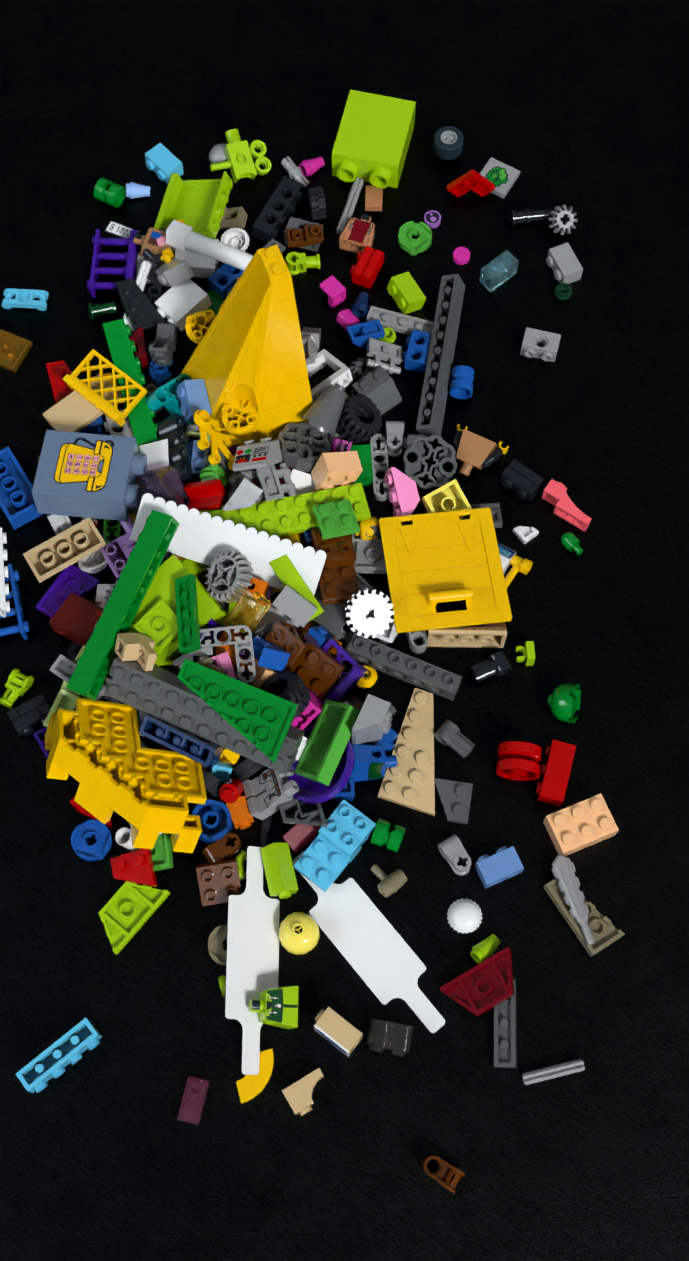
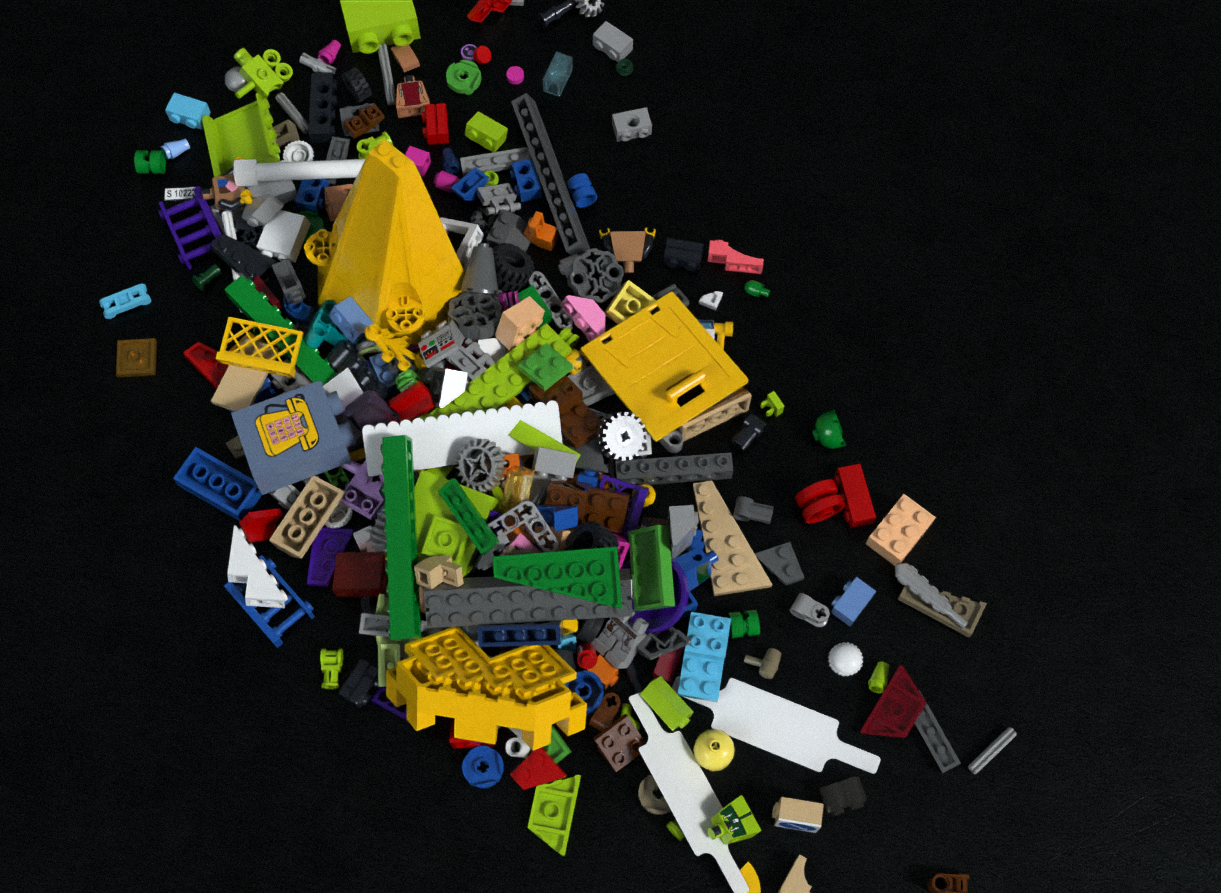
camera: 30 degrees left, 0 degrees up
light grey piece [385,421,404,457] -> none
none -> red panel [239,508,283,542]
none -> light grey axle [275,92,309,134]
none -> red tile [473,46,491,64]
none -> orange brick [524,211,559,251]
none -> lime wheel [559,327,580,348]

